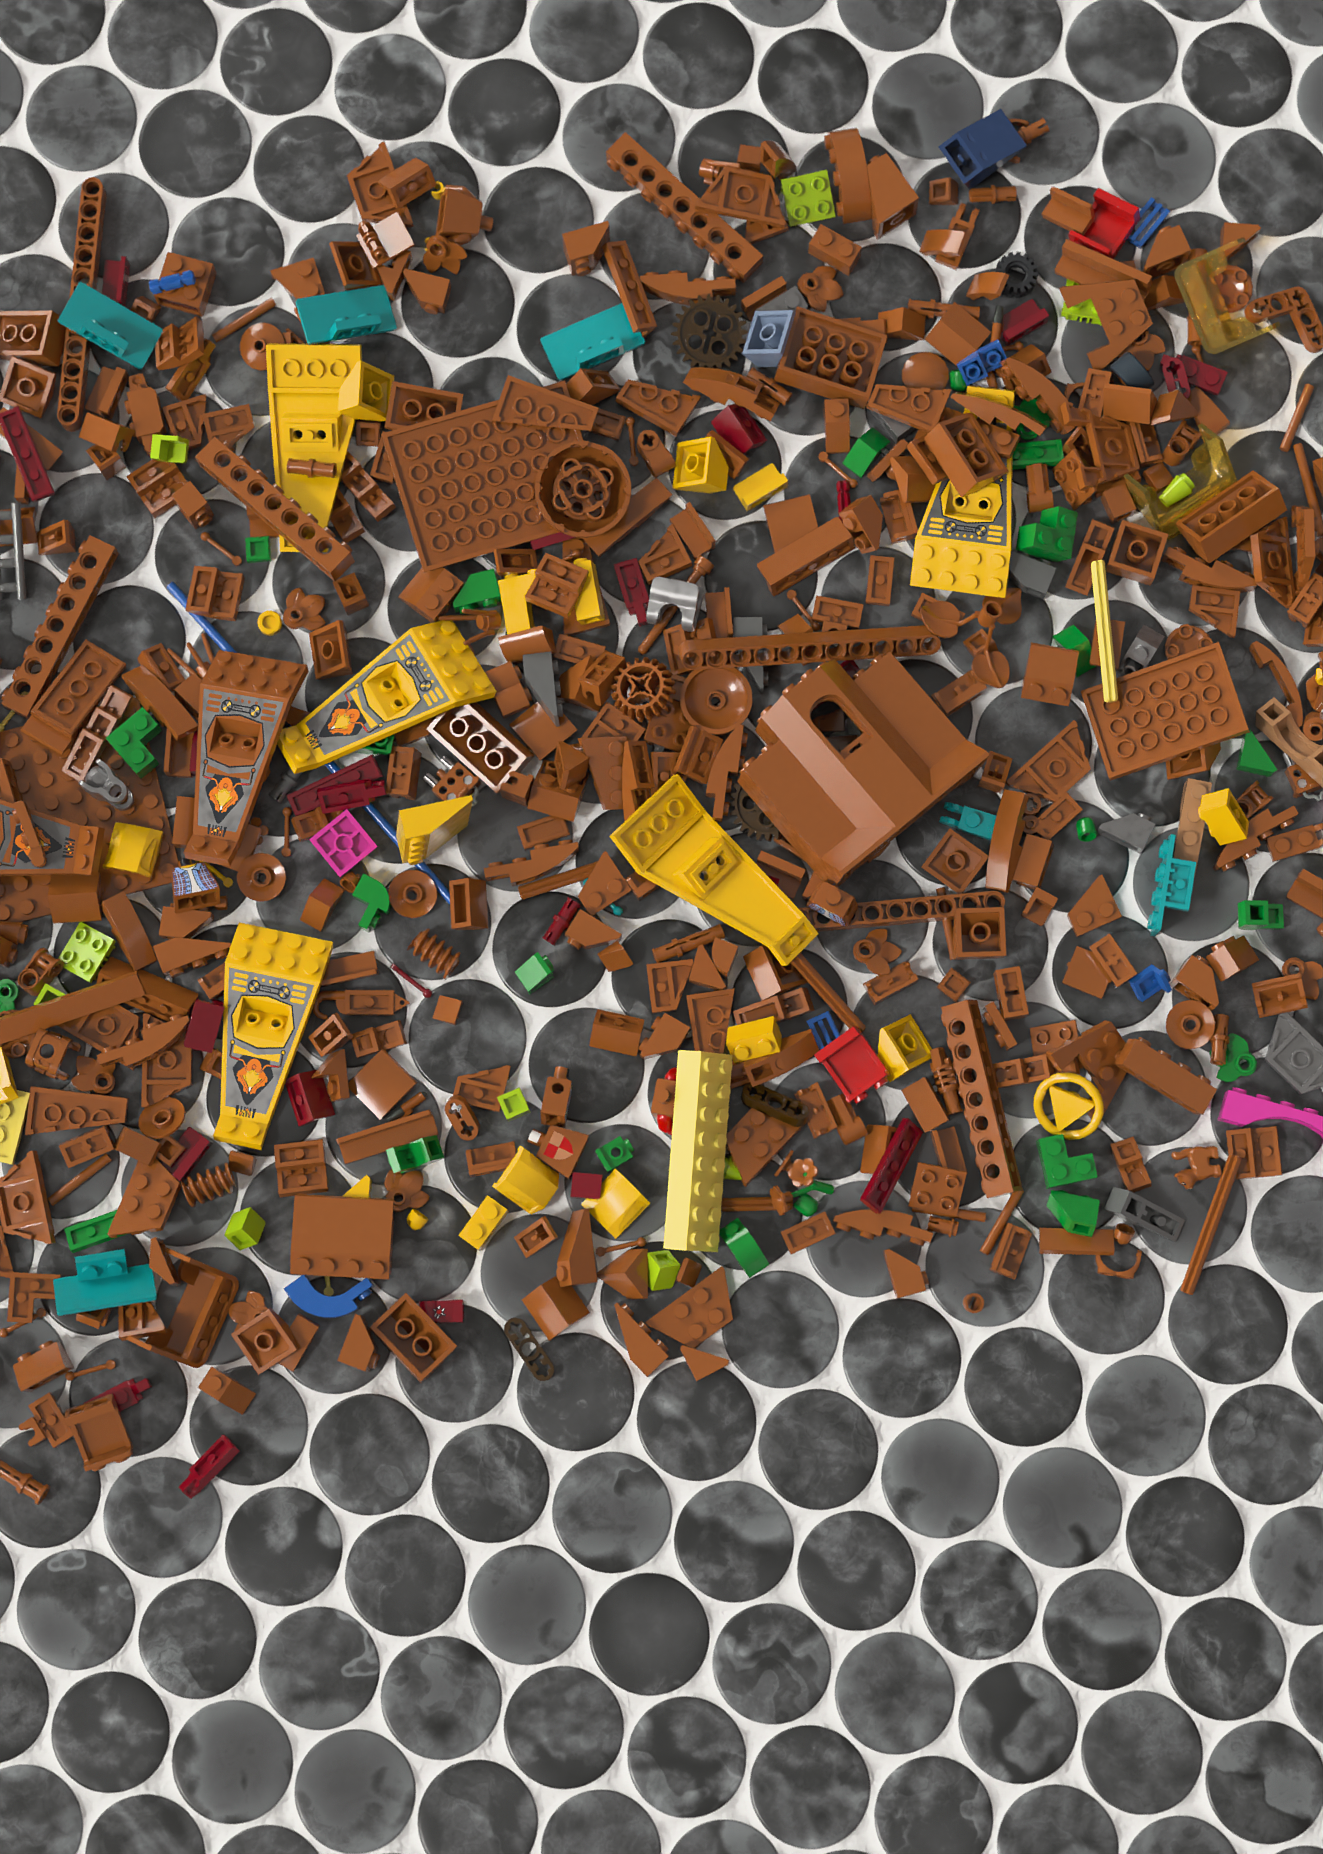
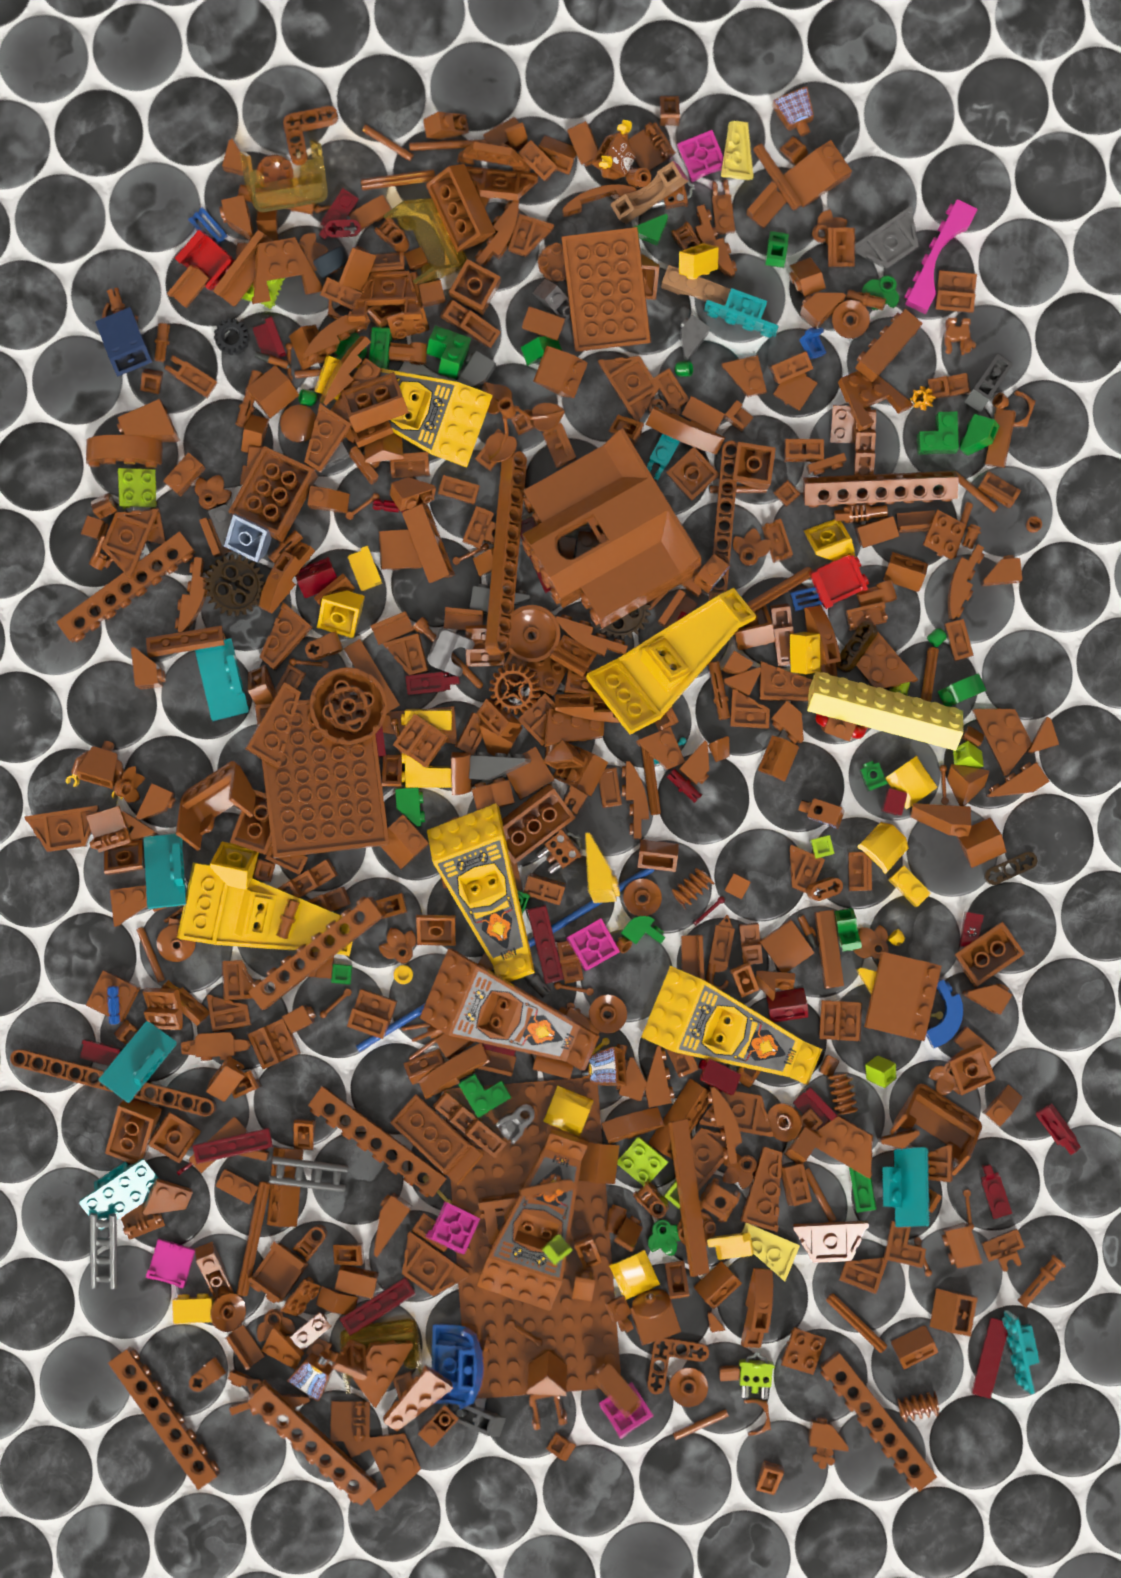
camera: 80 degrees left, 5 degrees up
dark orange panel [64,1394,133,1471] -> none
dark orange panel [85,367,129,420] -> none
lime panel [150,434,189,463] -> none
dark orange slope [300,878,346,932] -> none
dark red hinge [317,779,386,814] -> none
dark orange panel [378,158,437,209] -> none
dark orange plant [438,609,501,645] -> none
dark orange slope [514,1216,559,1258] -> none
slope [515,952,554,995] -> none
dark orange torso [527,1125,589,1180] -> none
dark orange plant [770,1149,834,1216] -> none
green slope [842,427,891,478] -> none
dark red tile [860,1118,923,1214] -> none
dark orange slope [919,229,968,258] -> none
blue slope [957,339,1007,386] -> none
dark orange slope [966,272,1009,300] -> none
yellow piece [1033,1072,1104,1140] -> none
light yellow axle [1091,560,1118,702] -> none
dark orange slope [1151,390,1198,425] -> none
lime cone [1159,473,1195,508] -> none
dark orange axle [1180,1154,1242,1295] -> none
none -> dark orange windscreen [176,761,256,851]
none -> dark orange axle [361,169,435,190]
none -> light orange gear [910,386,936,411]

